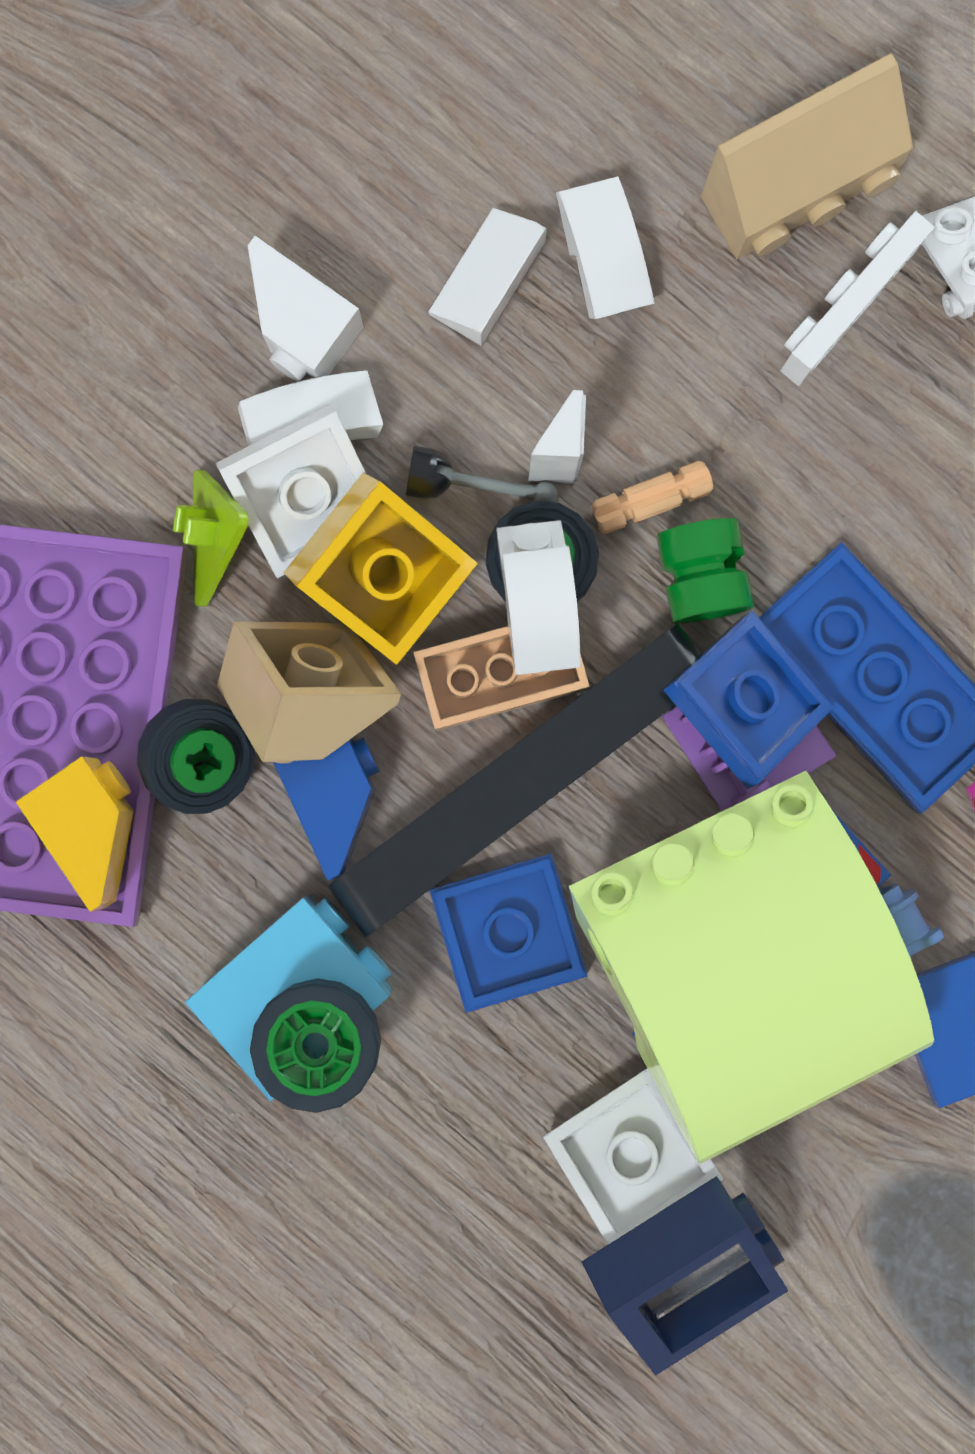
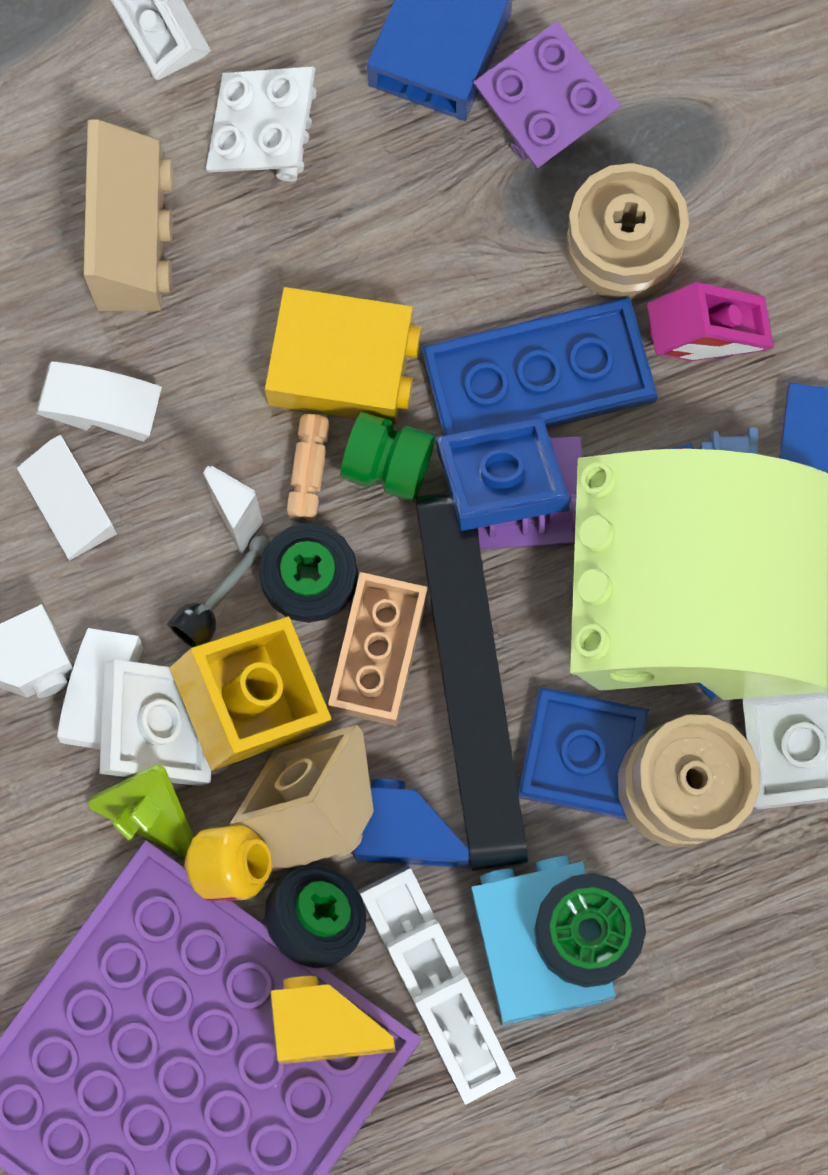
camera: 60 degrees left, 10 degrees down
white brick [497,520,581,675] -> none
white plate [780,211,935,387] -> none
none -> yellow head [185,825,272,902]
none -> yellow brick [265,287,422,425]
none -> white slope [358,865,516,1105]
none -> tan wheel [618,714,760,847]

